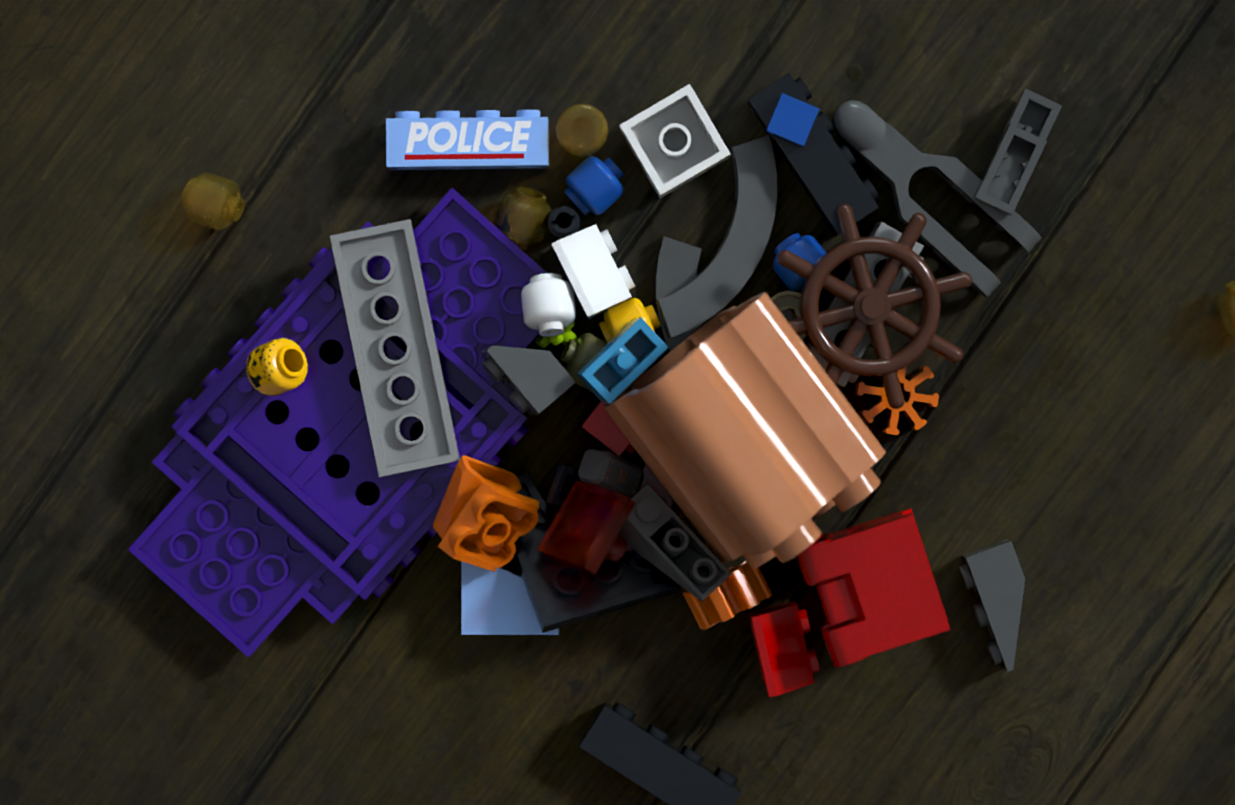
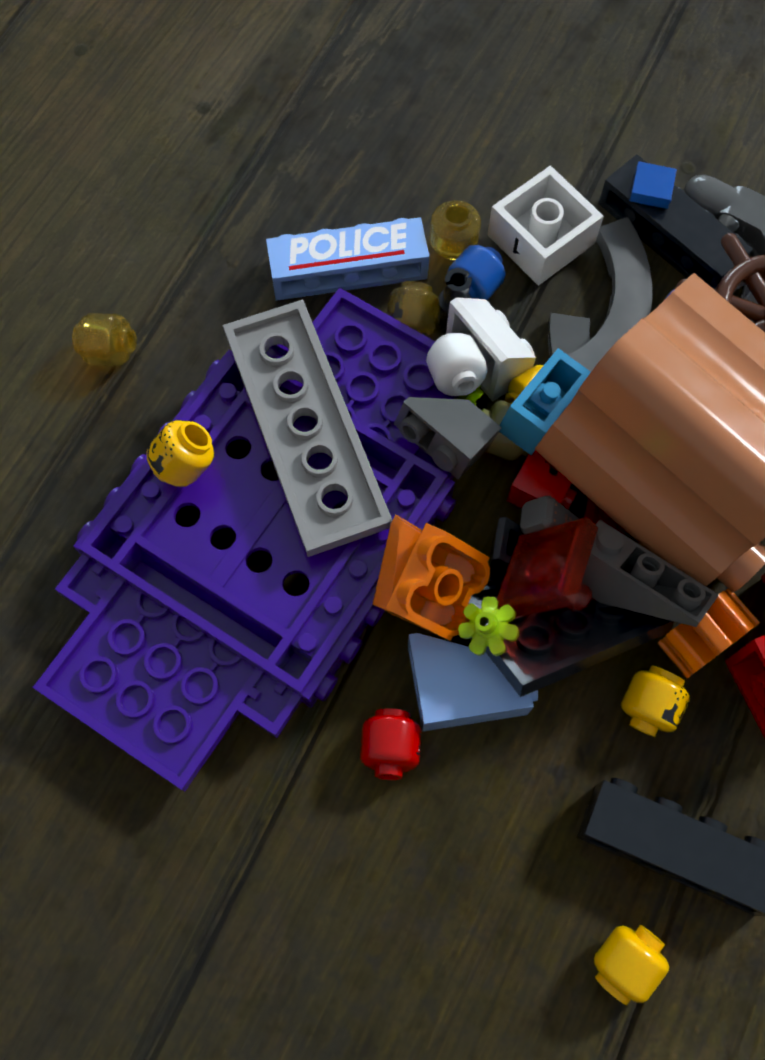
camera: 15 degrees left, 20 degrees down
none -> red head [360,708,421,780]
none -> lime plant [458,597,519,656]
none -> yellow head [621,666,690,737]

